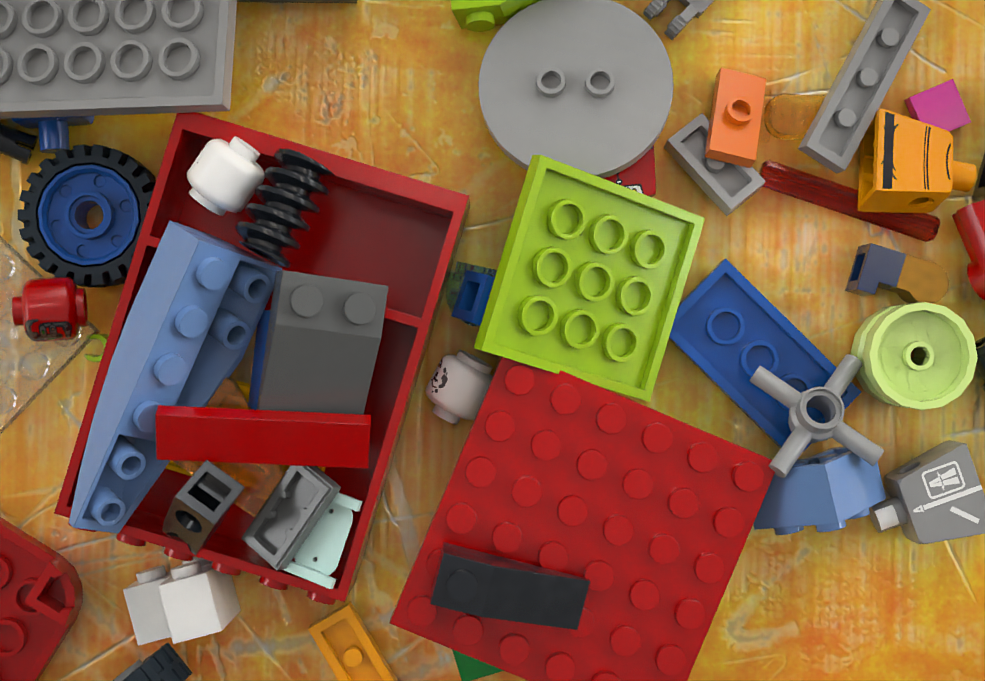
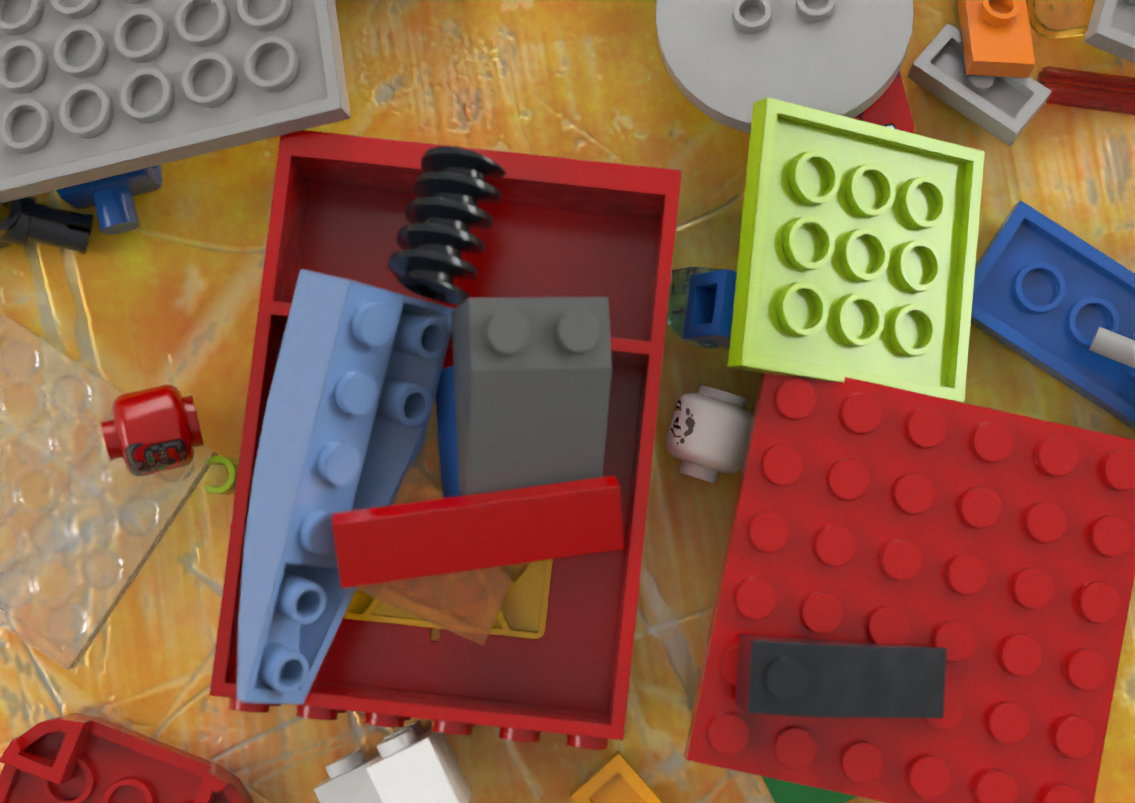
camera: 15 degrees left, 5 degrees down
wheel [18,144,156,287] -> none
black leg [162,460,245,555] -> none
white head [187,136,265,216] -> none
dark grey plate [241,465,341,570] -> none
light aqua piece [282,492,363,589] -> none

